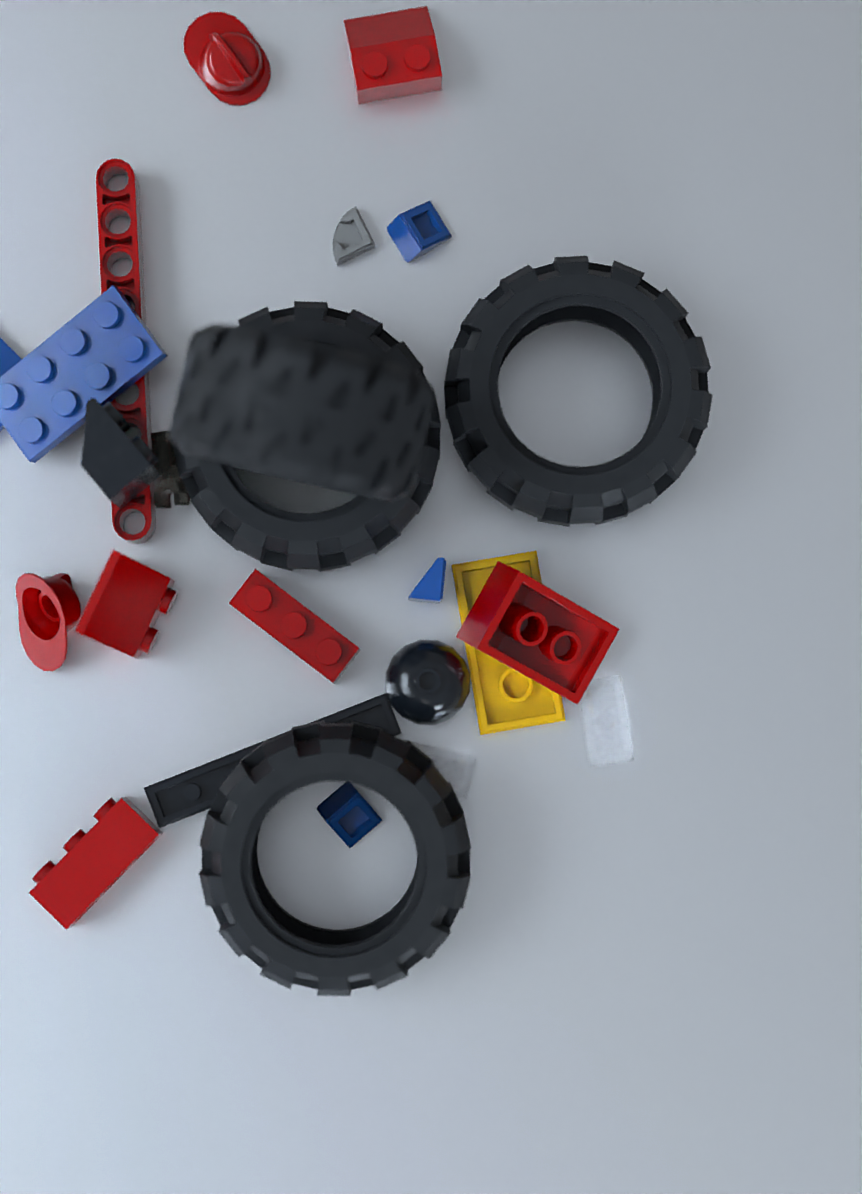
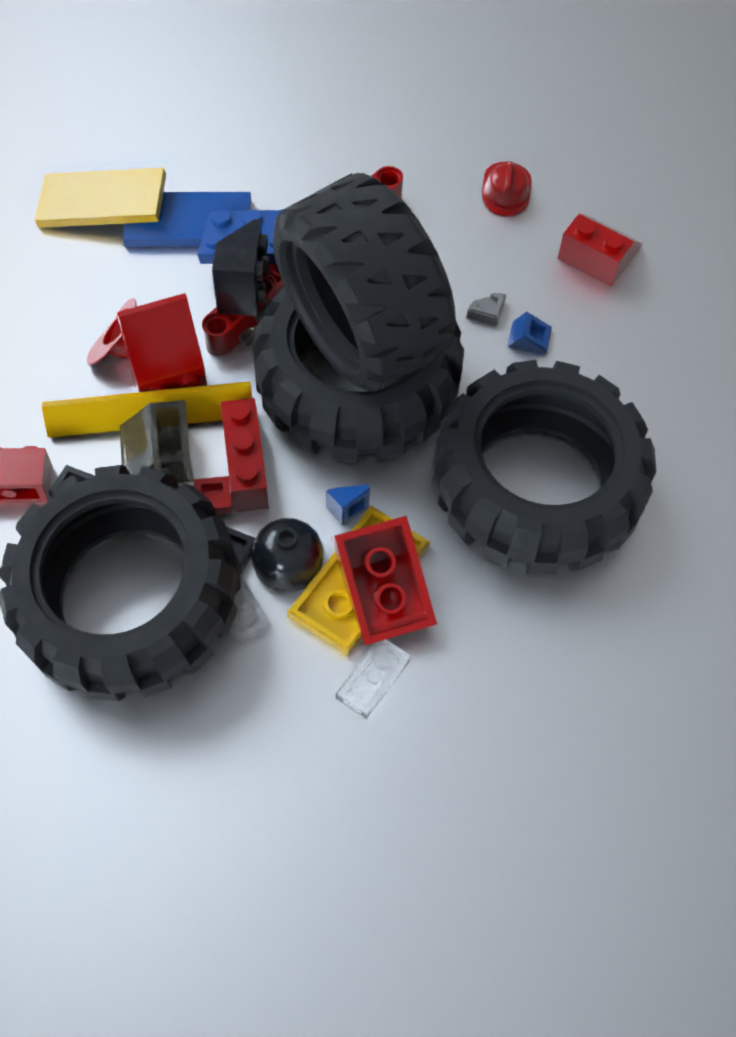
camera: 50 degrees right, 25 degrees down
blue slope [317,782,383,848] -> none
none -> yellow tile [41,381,252,438]
none -> clear smoke slope [119,400,194,483]
none -> red plate [193,476,232,515]

